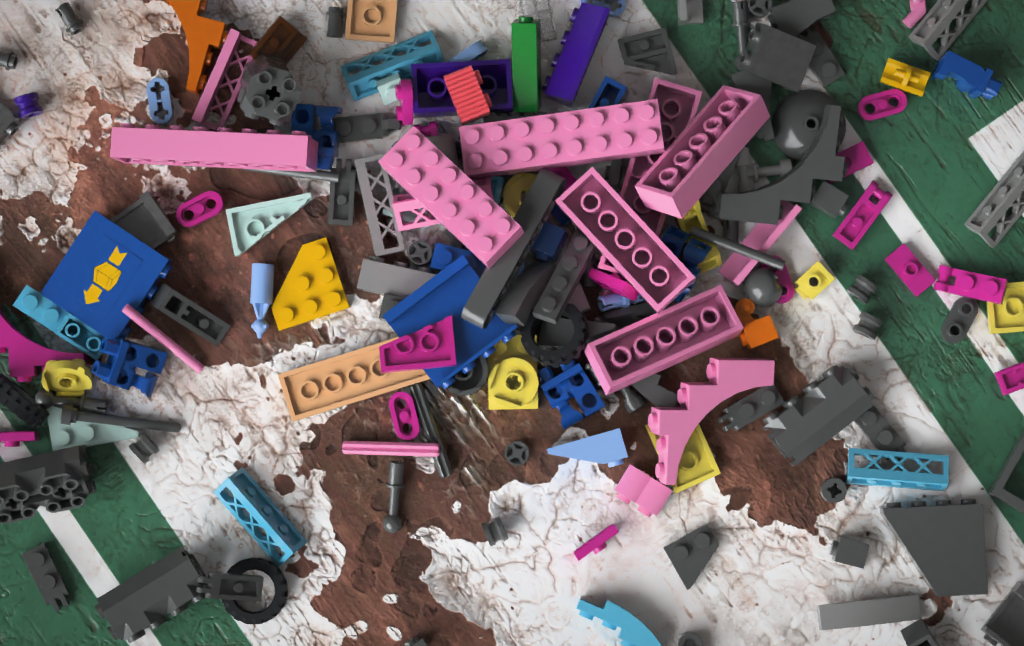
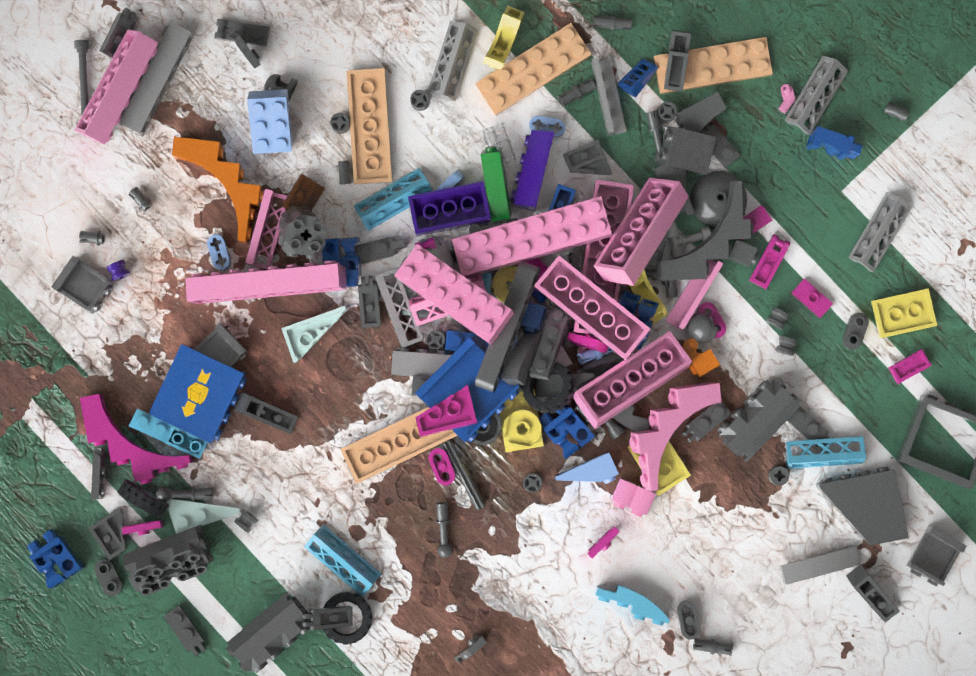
camera: 10 degrees left, 0 degrees up
light yellow plate [41,359,93,398] -> none
dark grey piece [60,404,182,433] -> none
blue hips [91,337,168,398] -> none
bright pink piece [122,304,204,373] -> none
dark pink plate [176,191,224,228] -> none
dark grey bar [243,169,341,183] -> none
light blue wheel [250,263,274,339] -> none
yellow plate [271,237,350,331] -> none
bright pink axle [342,441,440,457] -> none
light aqua plate [375,73,400,106] -> none
dark pink plate [395,79,413,125] -> none
coral brick [443,65,493,125] -> none
dark grey wheel [481,516,509,546] -> none
dark grey wing [663,523,719,590] -> none
dark grey bar [689,225,786,270] -> none
light yellow brick [794,261,835,301] -> none
dark grey brick [829,536,870,569] -> none
dark pink plate [857,89,907,121] -> none
yellow hips [880,58,931,97] -> none
dark pink plate [934,265,1008,305] -> none

